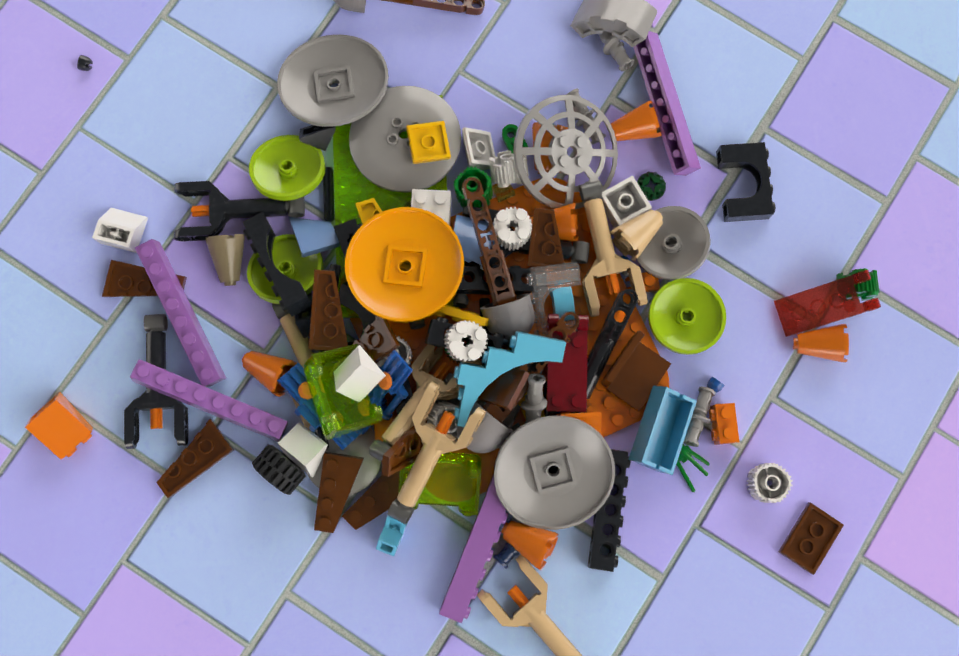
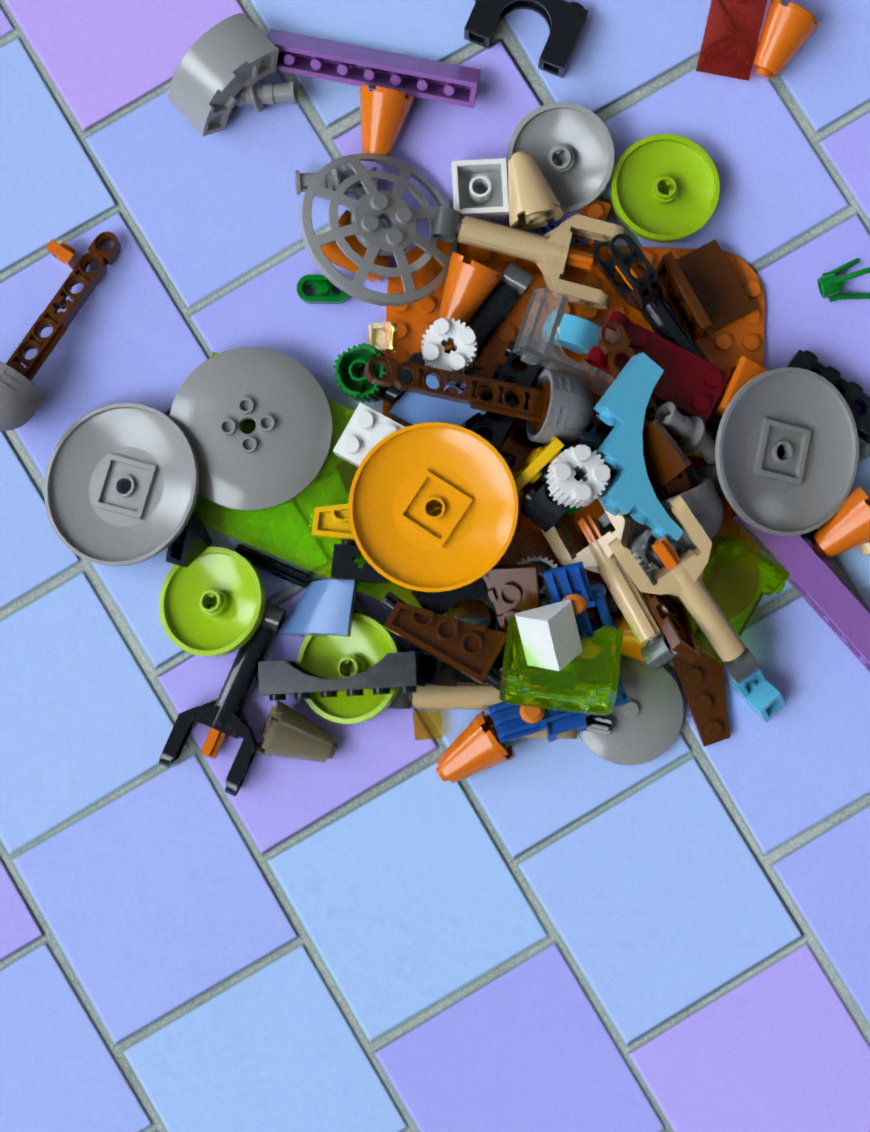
camera: 60 degrees left, 5 degrees up
orange slope [25,392,93,460] -> none
white slope [92,208,148,253] -> none
reddish brown wing [102,260,187,297] -> none
black piece [124,314,189,449] -> none
medium lavender brick [130,359,288,442] -> none
medium lavender brick [135,239,226,387] -> none
reddish brown wing [156,419,234,498] -> none
black tyre [252,444,306,495] -> none
white slope [278,423,328,477] -> none
reddish brown wing [314,452,364,533] -> none
yellow plate [406,121,451,164] -> none
white slope [462,127,496,170] -> none
white brick [489,150,529,188] -> none
dark blue bush [493,542,519,569] -> none
reddish brown wing [527,208,566,270] -> none
dark azure piece [628,386,697,475] -> none
dark green gear [637,171,666,201] -> none
light grey piece [683,386,716,447] -> none
blue hinge [707,376,725,393] -> none
orange brick [709,403,740,445] -> none
none -> clear yellow tile [413,710,443,740]

